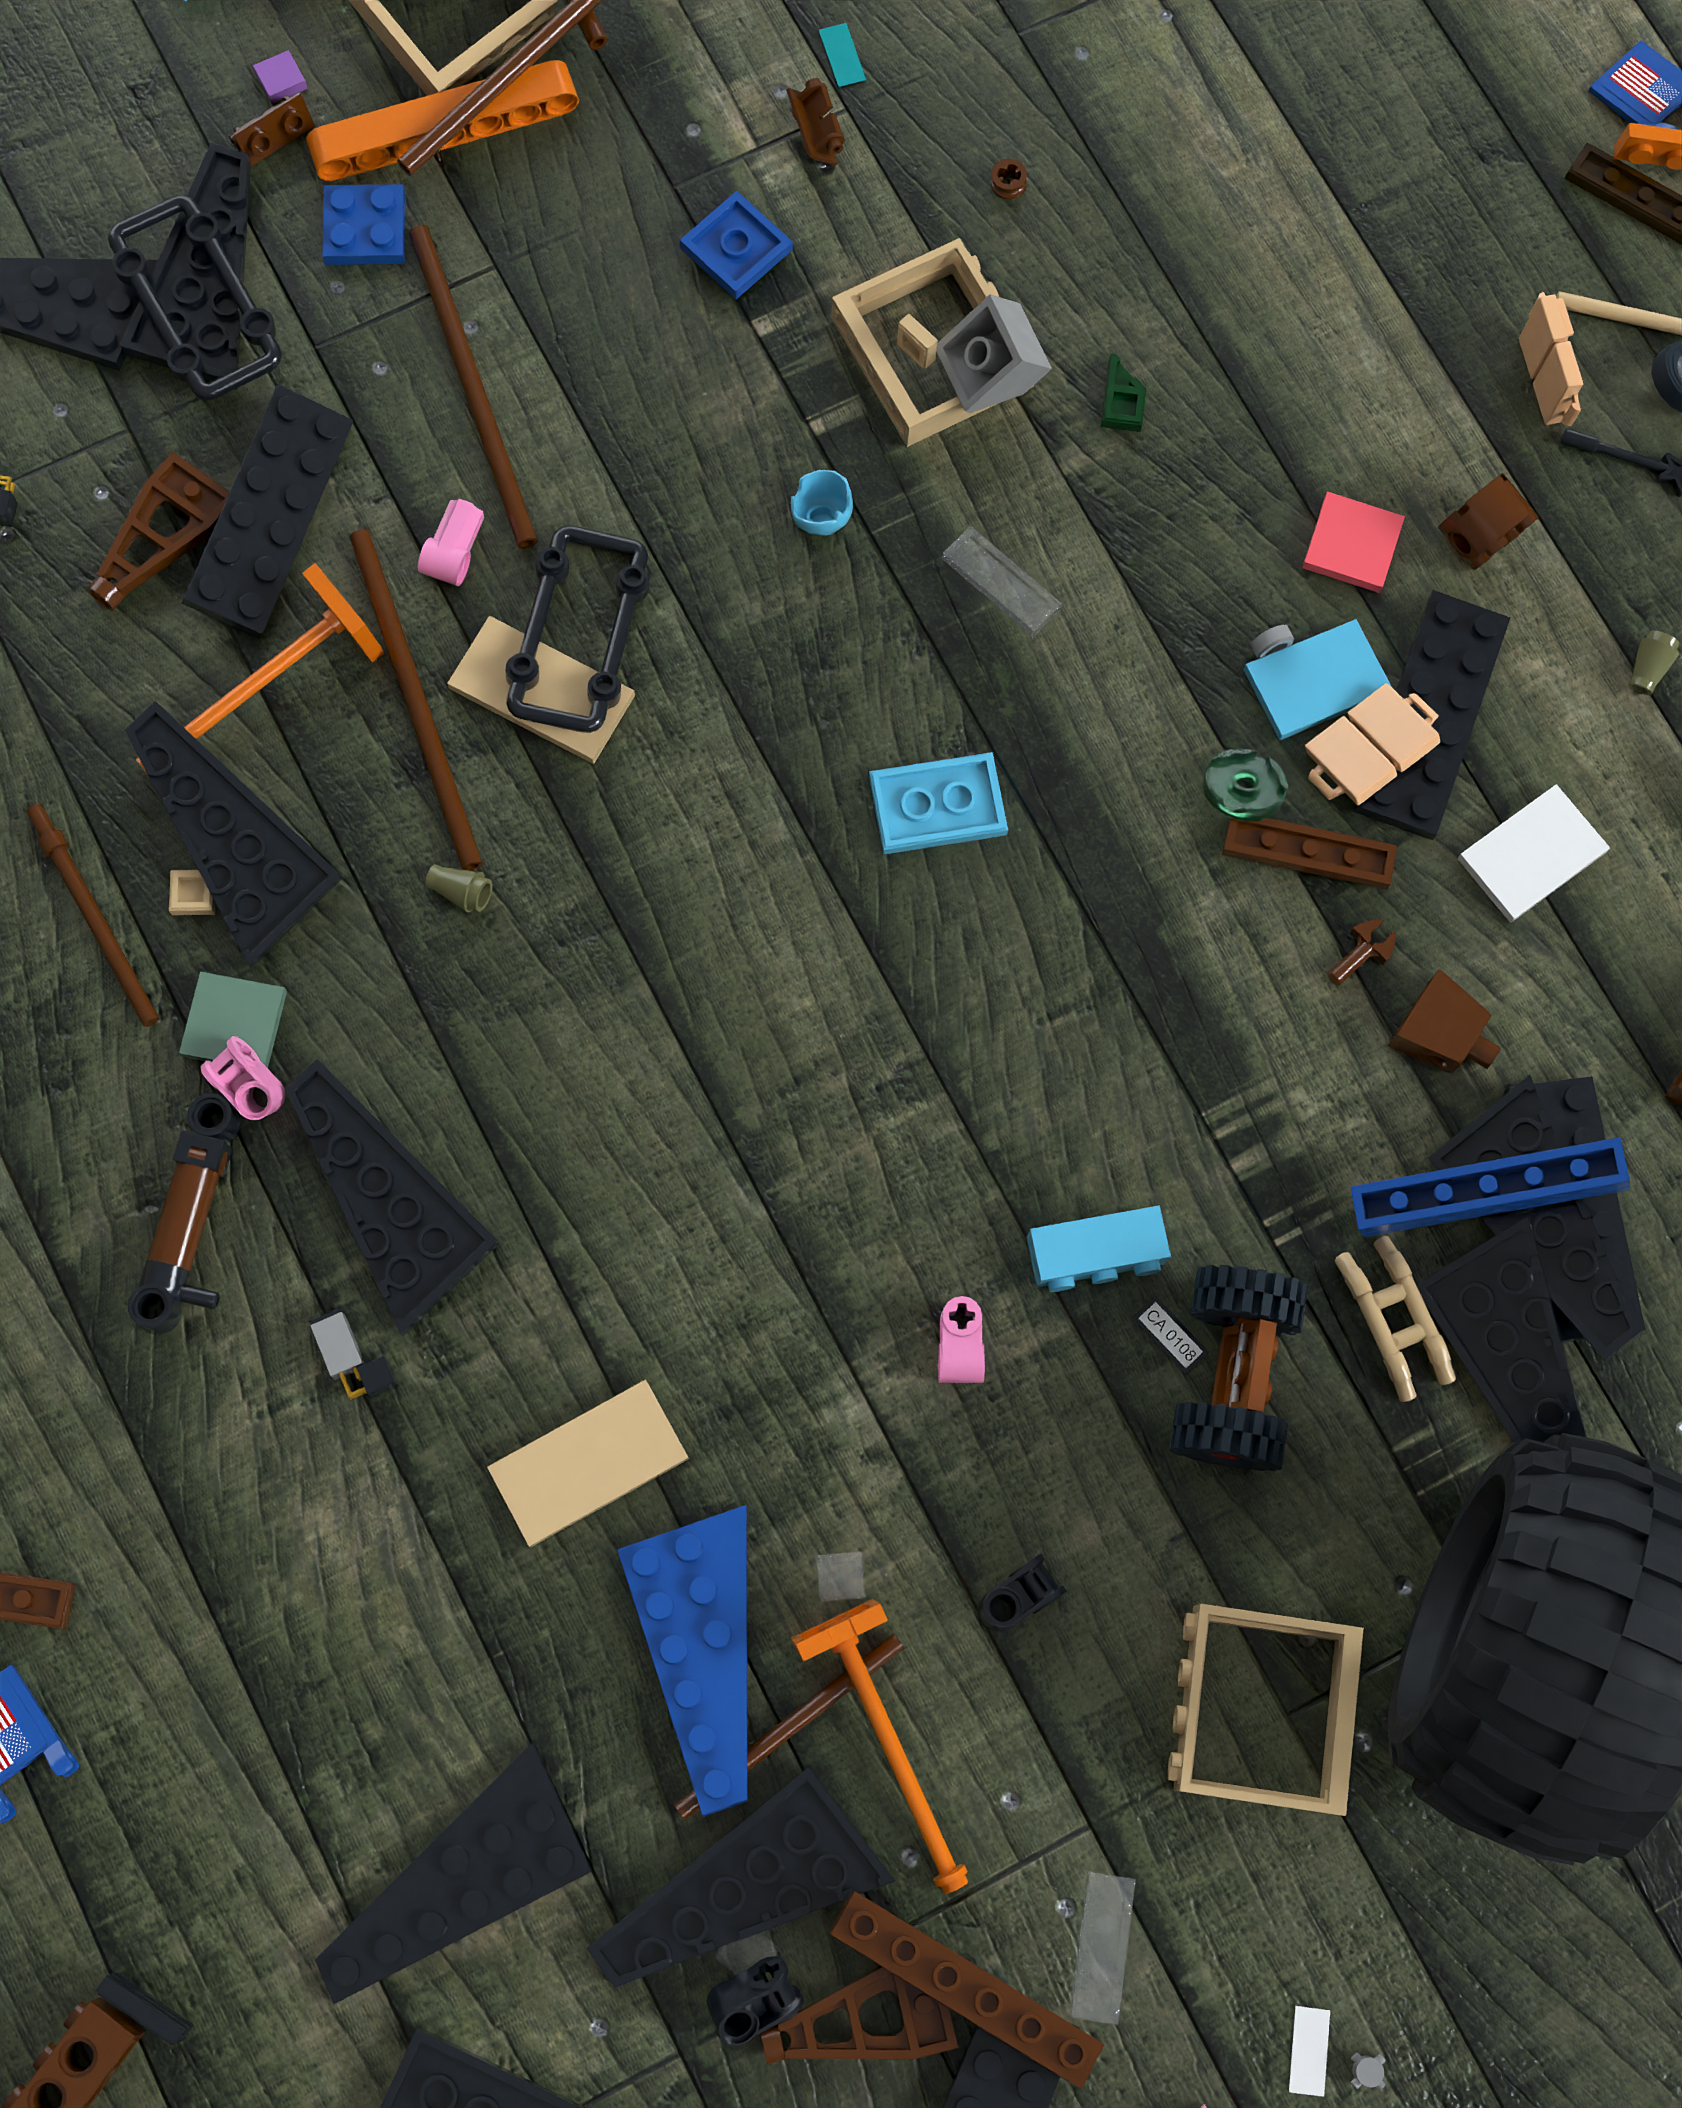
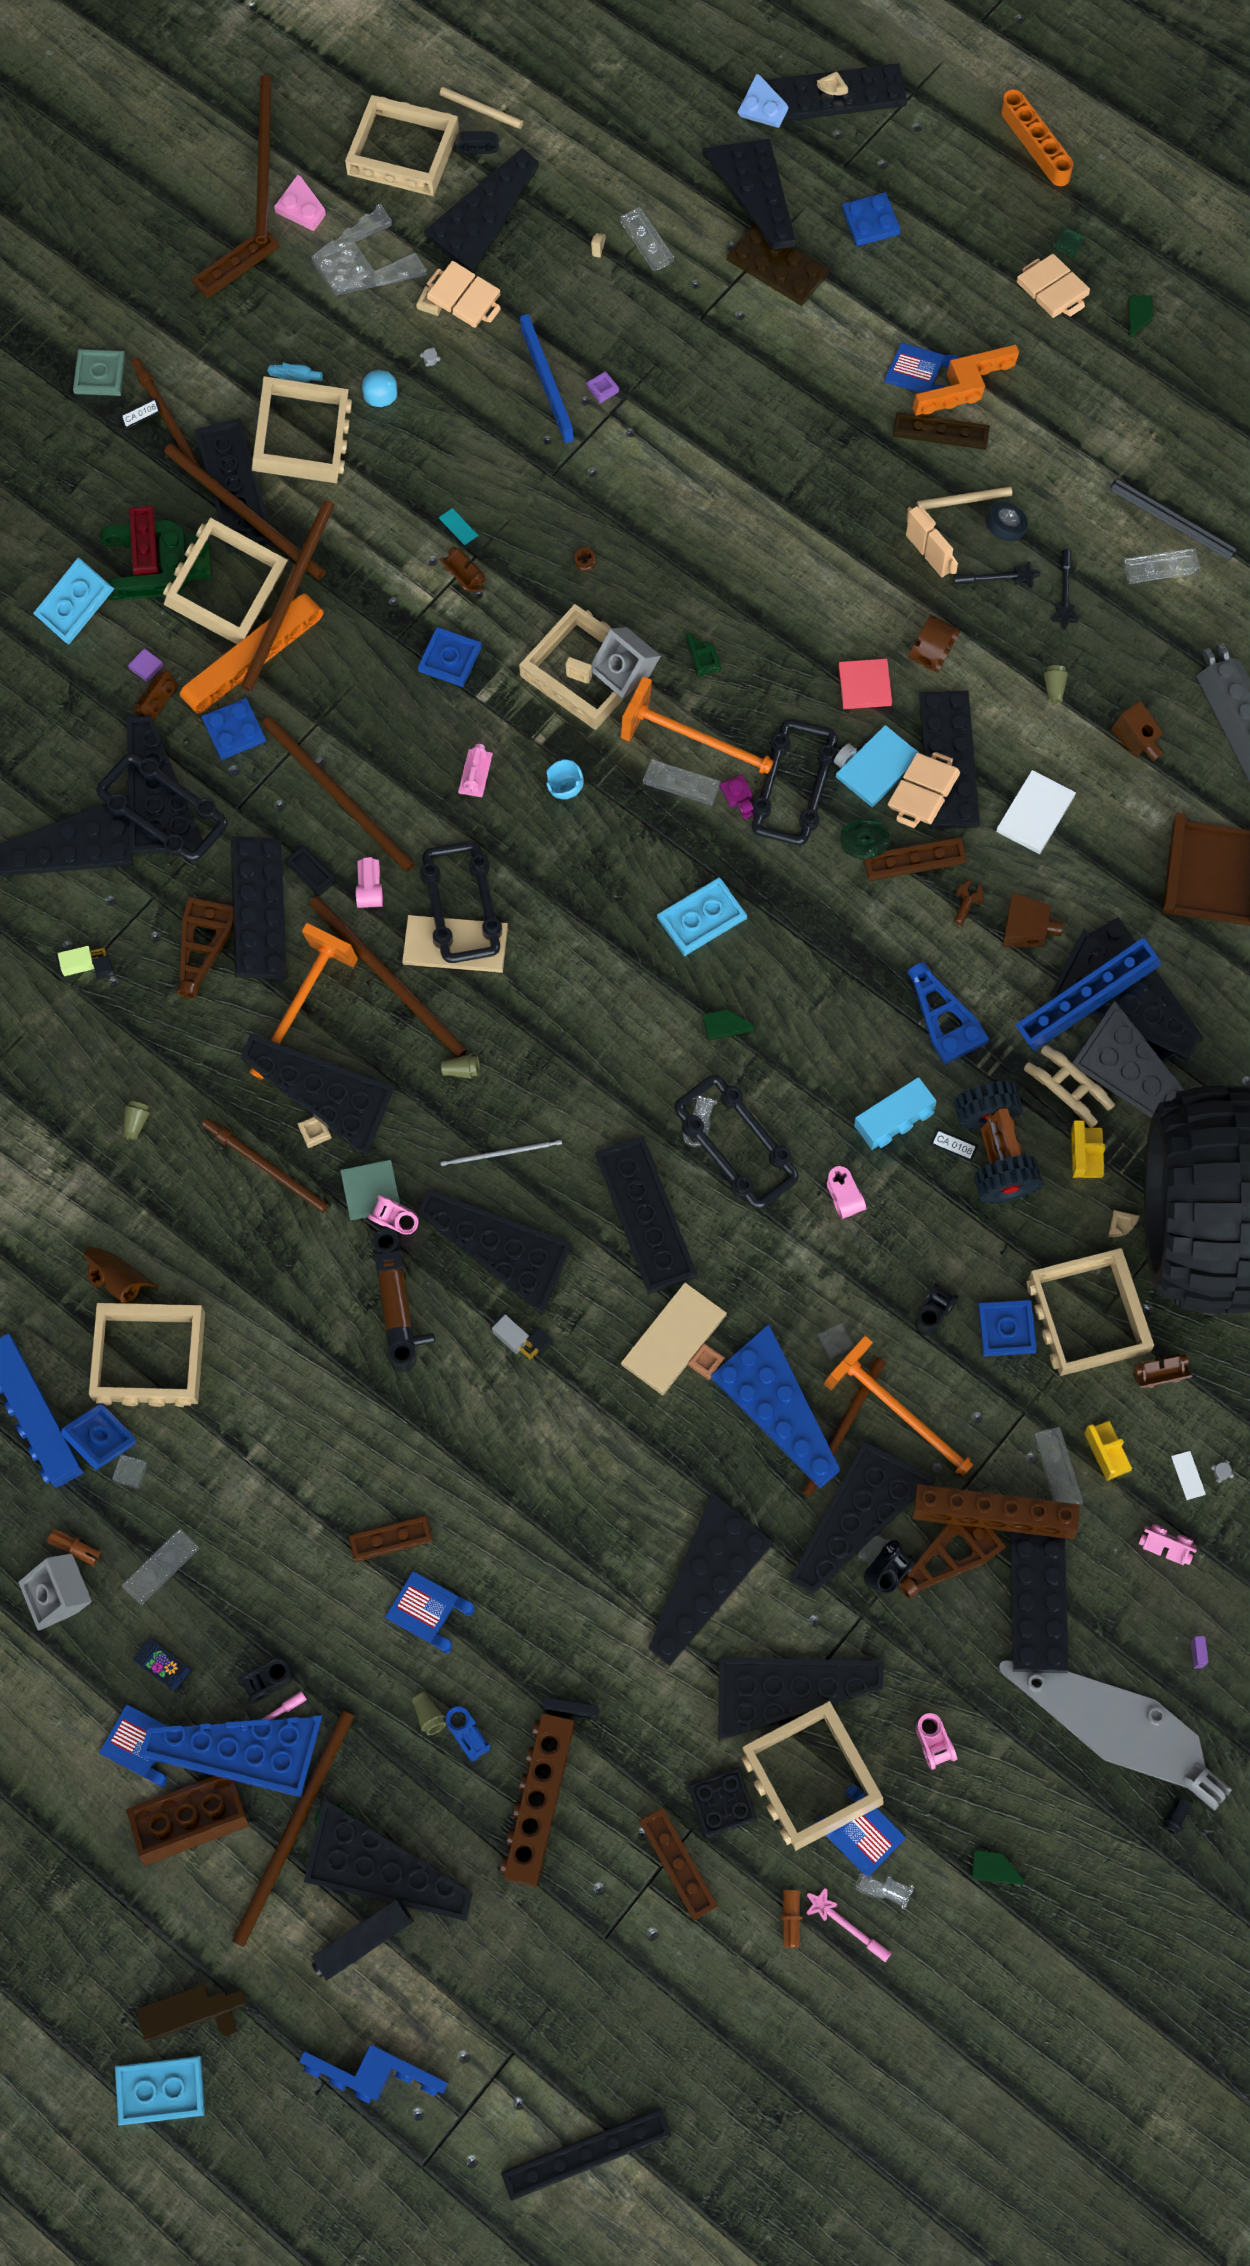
camera: 15 degrees left, 5 degrees down
none -> black tile [285,845,337,897]
none -> light grey piece [440,1140,562,1166]
none -> bright pink hinge [458,744,493,797]
none -> black plate [595,1136,697,1294]
none -> orange tile [621,676,774,774]
none -> black bar [674,1075,799,1209]
none -> clear connector [683,1096,717,1147]
none -> nougat tile [688,1343,725,1380]
none -> dark green tile [703,1009,754,1041]
none -> magenta plate [720,775,753,819]
none -> black bar [751,719,838,845]
none -> blue plate [908,962,989,1065]
none -> blue plate [978,1300,1037,1357]
none -> yellow panel [1071,1121,1106,1178]
none -> yellow panel [1084,1421,1132,1481]
none -> tan tile [1108,1210,1139,1237]
none -> reddish brown hinge [1133,1353,1192,1388]

